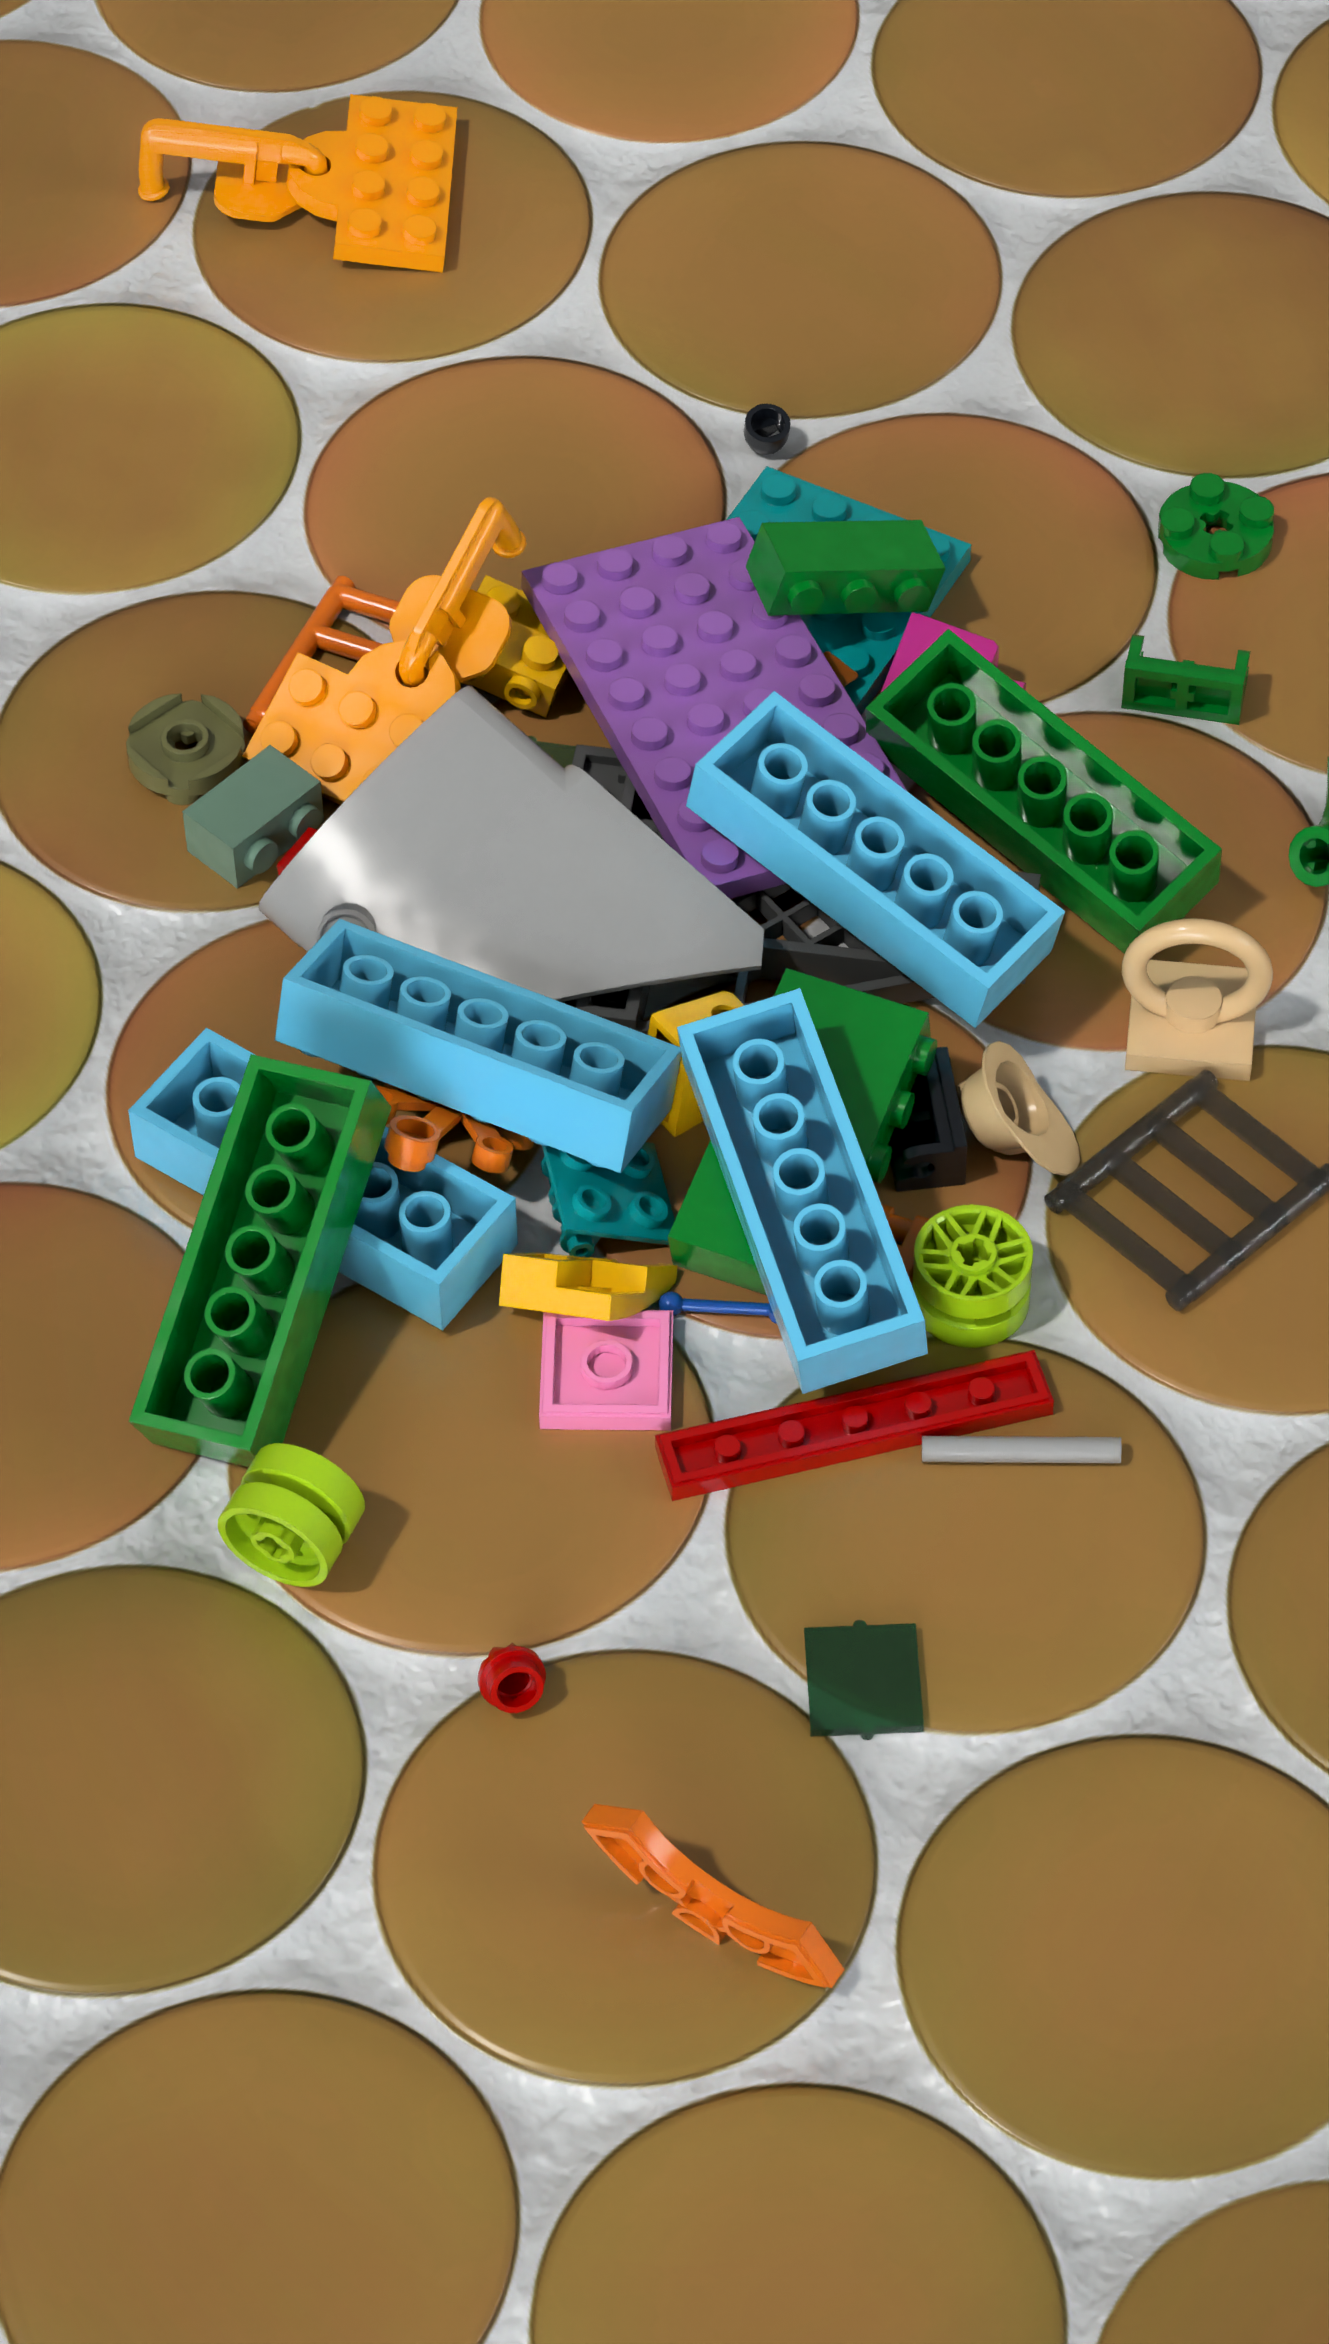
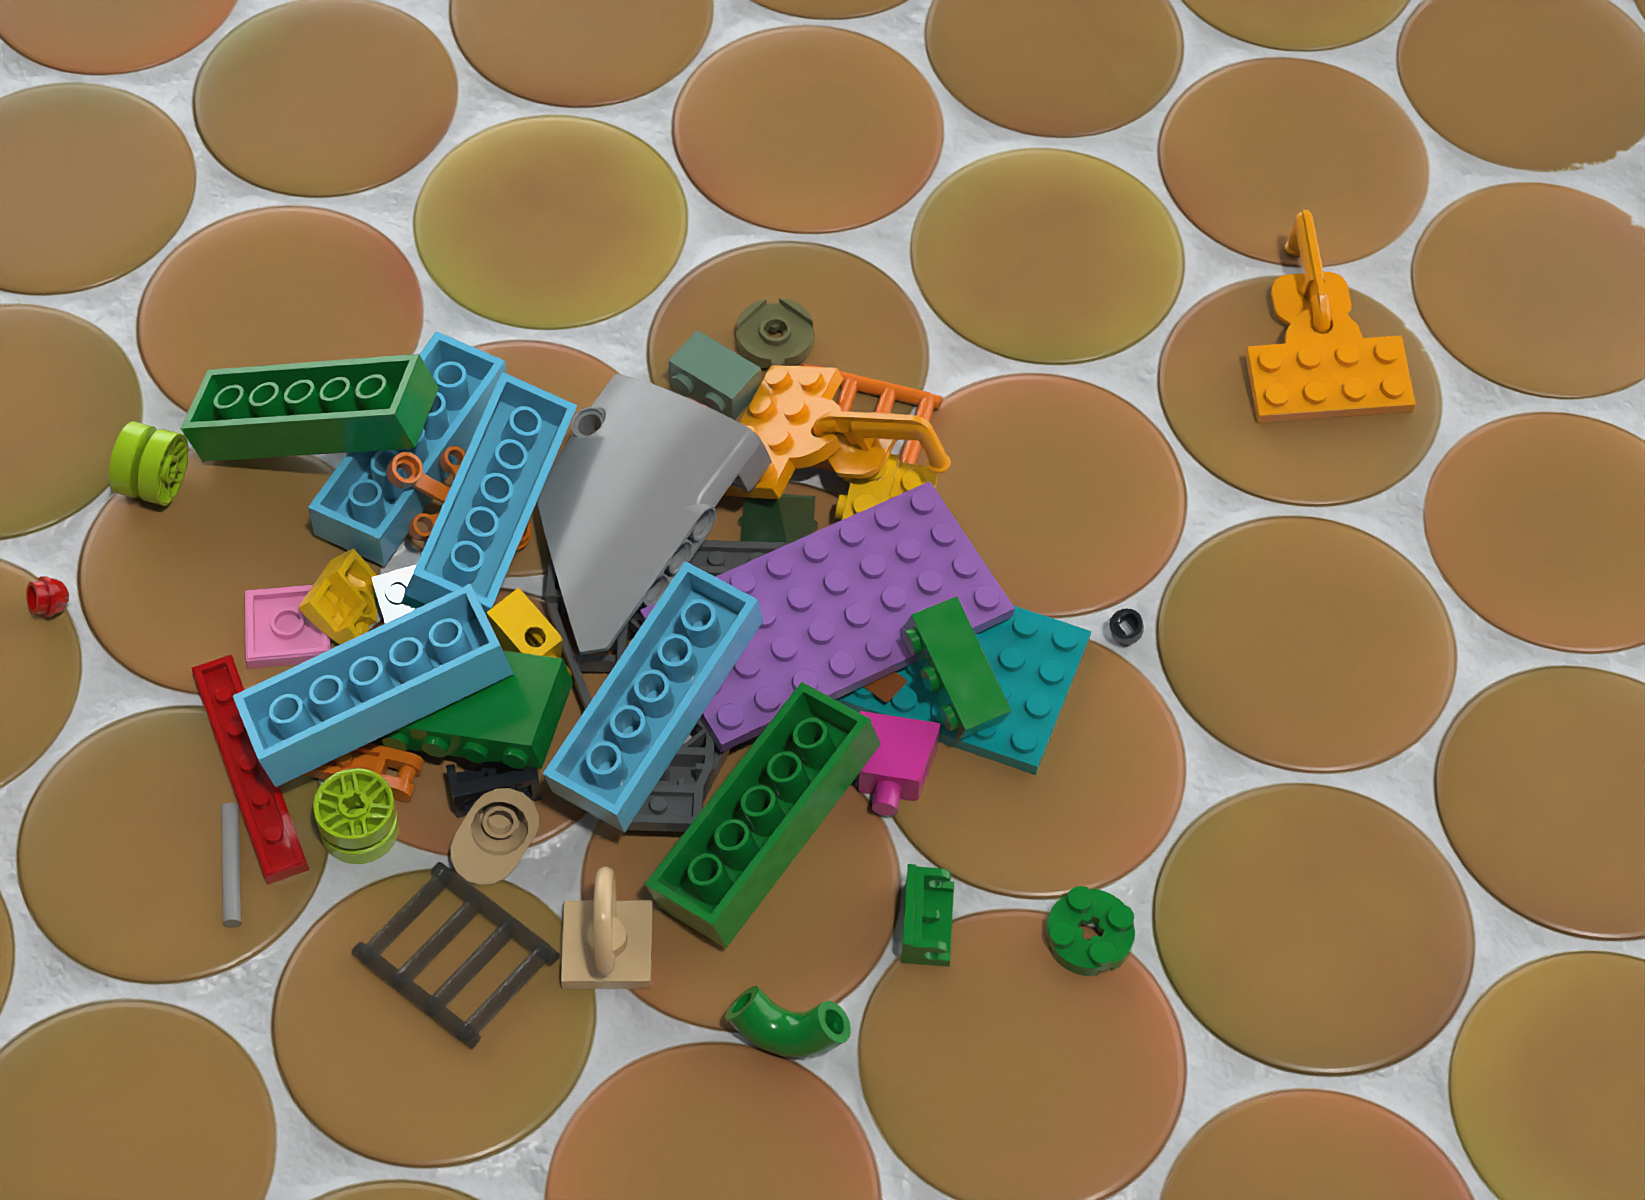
camera: 80 degrees right, 5 degrees up
clear green piece [804,1620,924,1740] -> none

